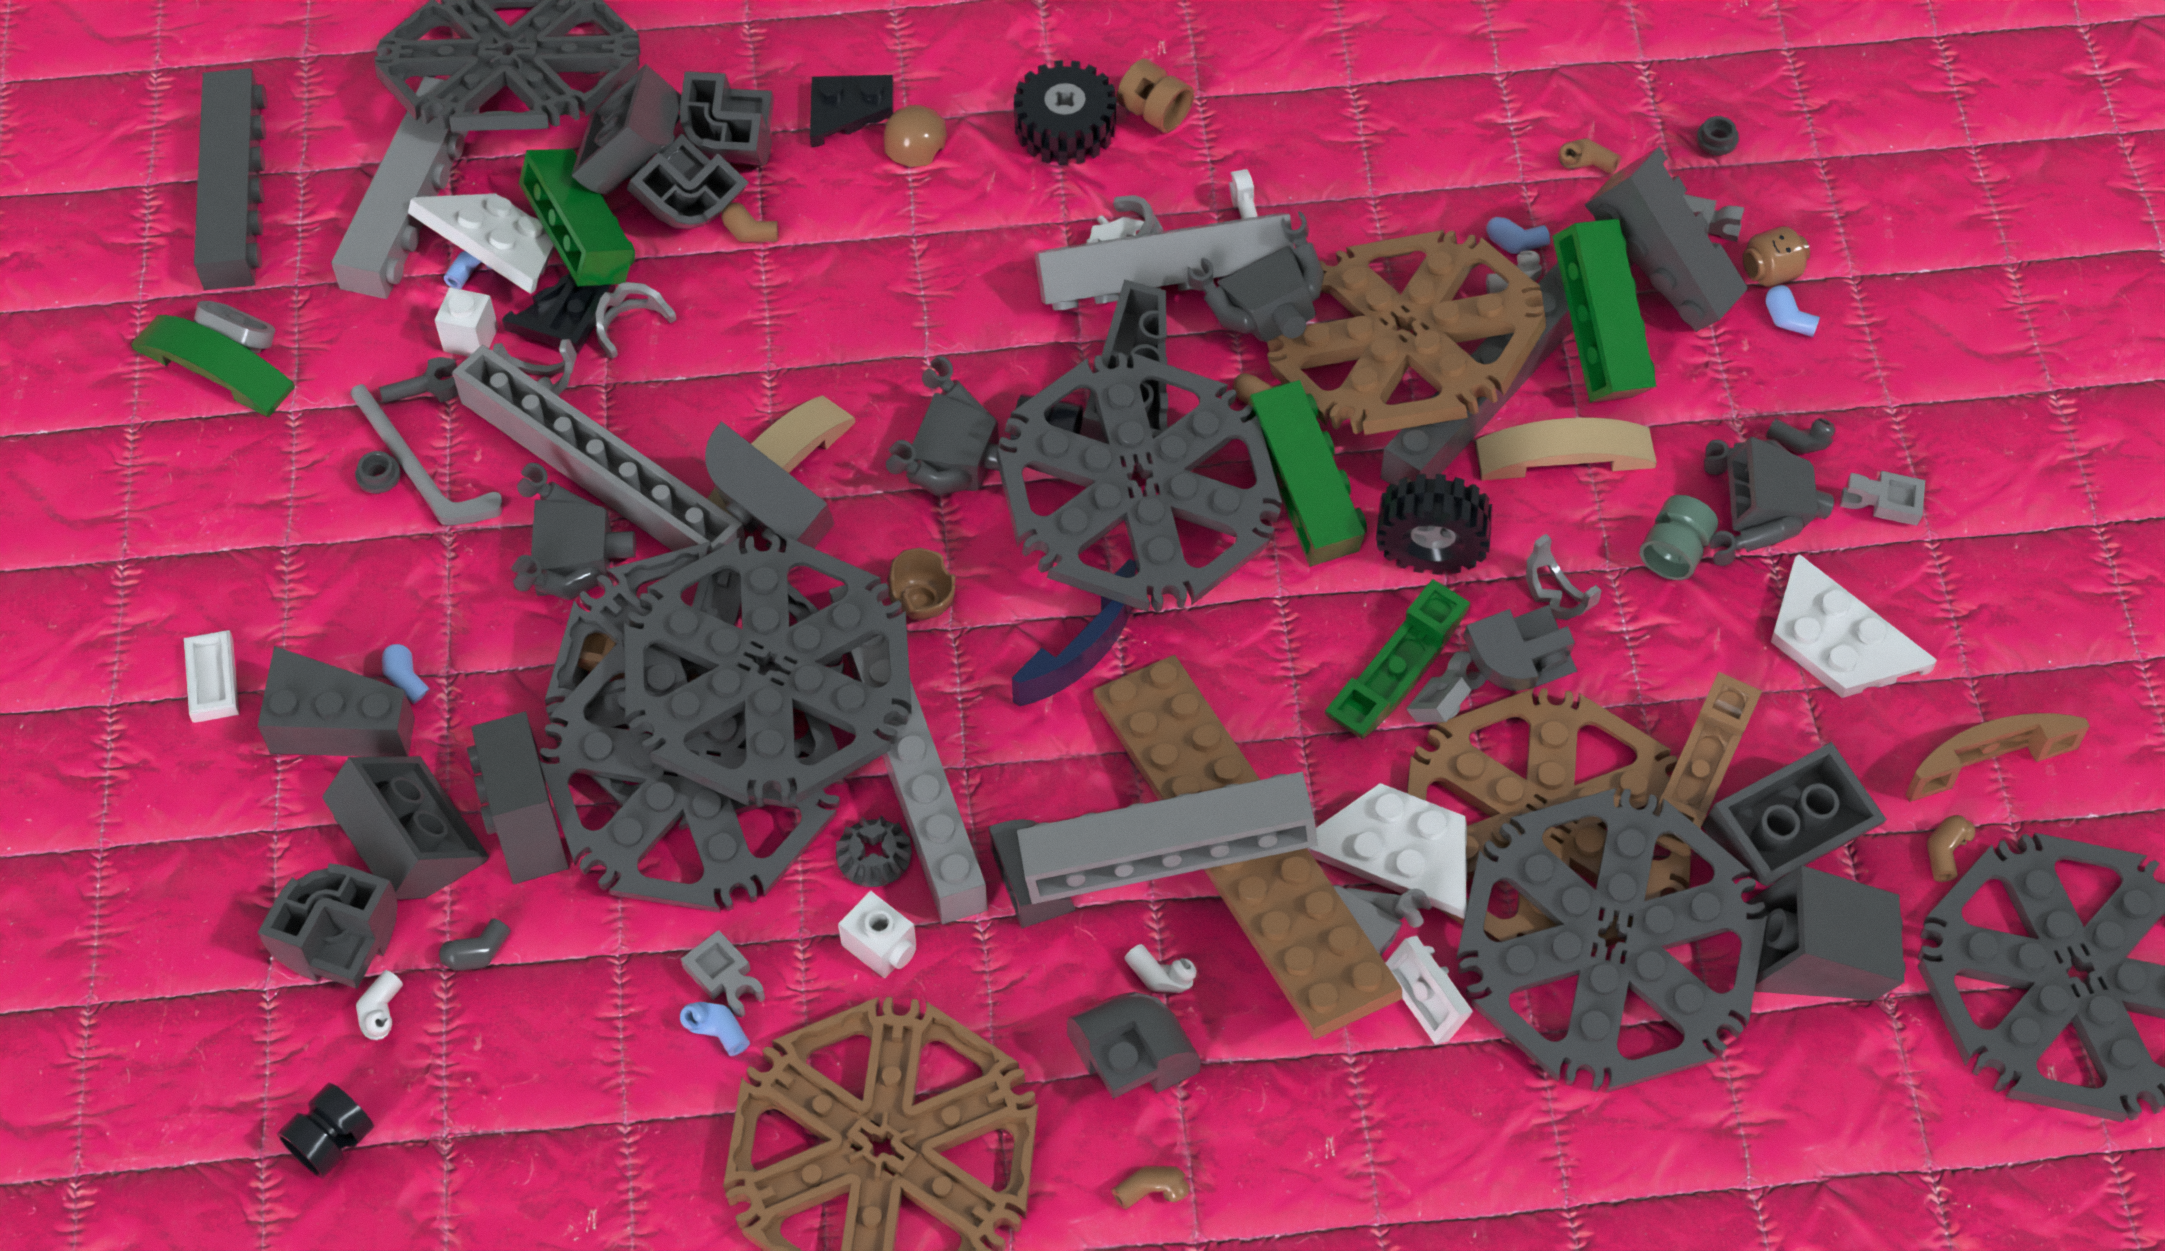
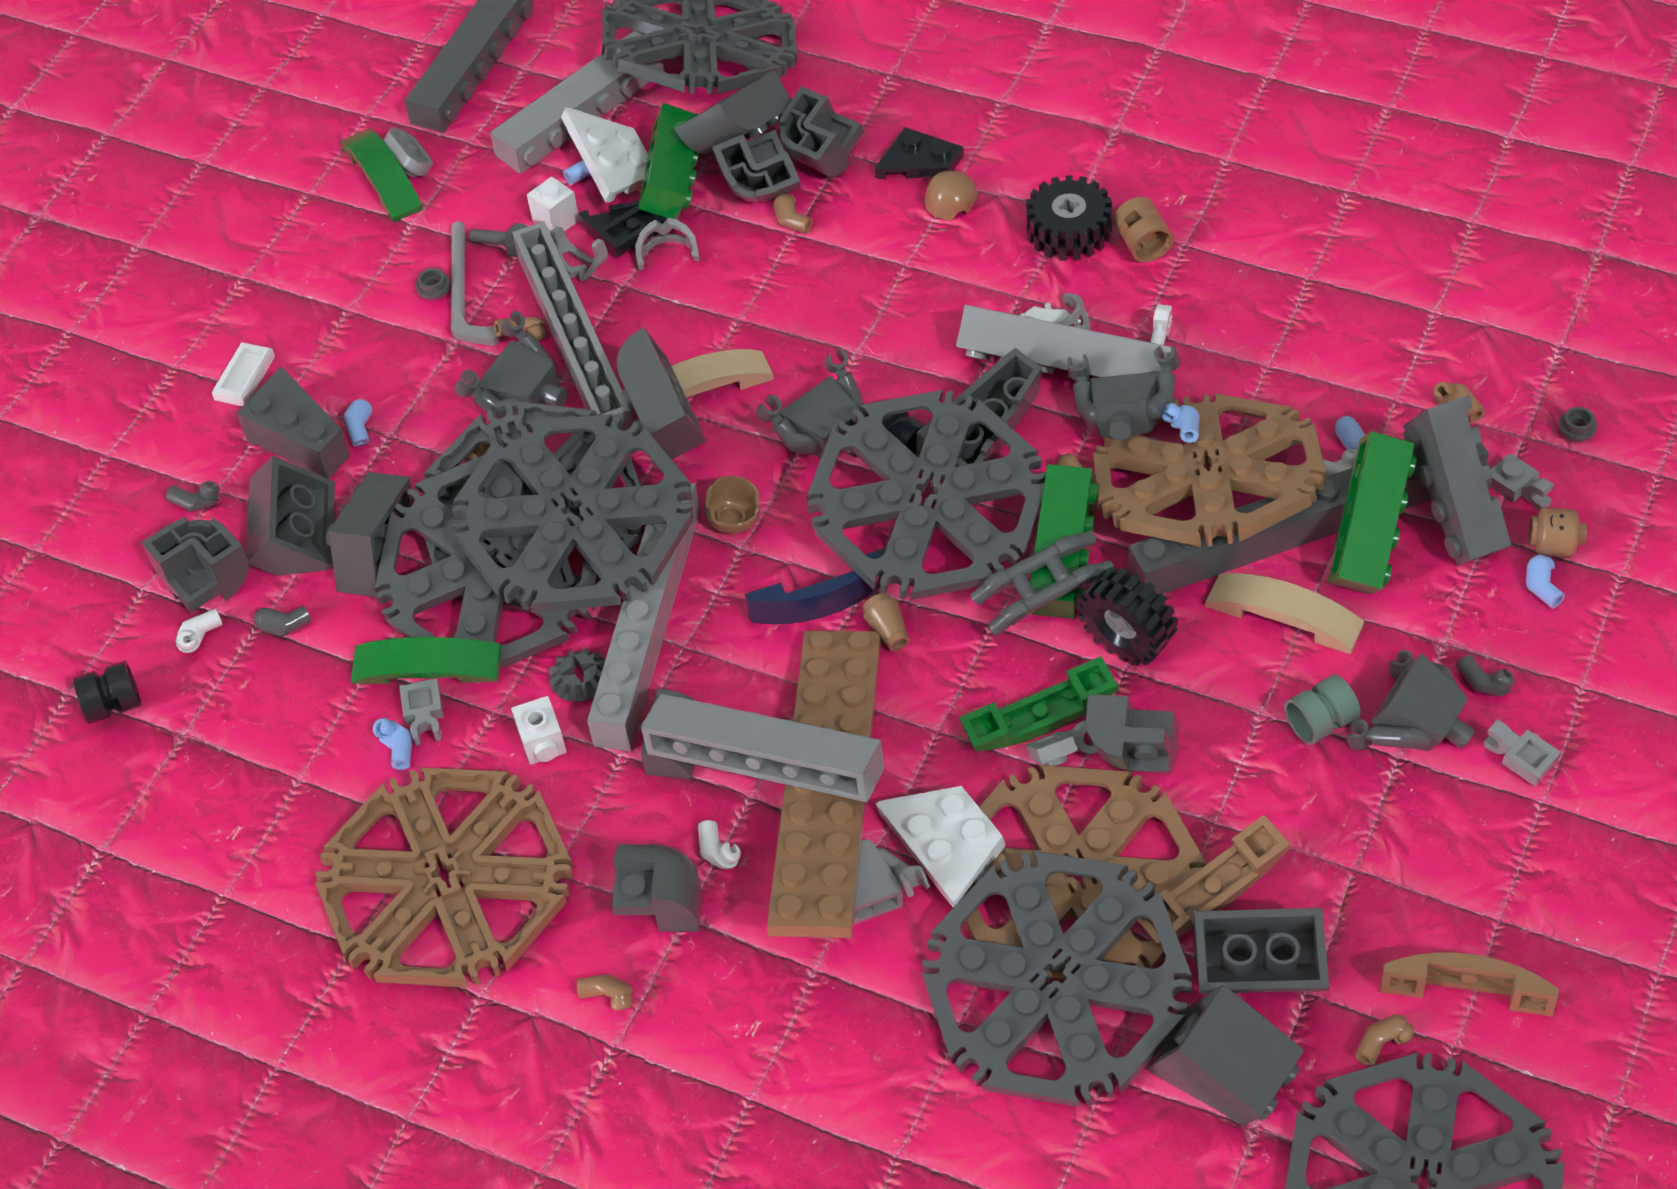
camera: 35 degrees right, 5 degrees down
white plate [1386,936,1473,1045] -> none
light grey helmet [1526,534,1602,620] -> none
white wing [1771,554,1937,698] -> none
none -> dark grey arm [166,481,220,512]
none -> green slope [351,637,502,684]
none -> medium nougat arm [494,317,547,341]
none -> medium nougat cone [863,593,910,651]
none -> dark grey piece [970,530,1114,636]
none -> light blue arm [1162,403,1200,443]

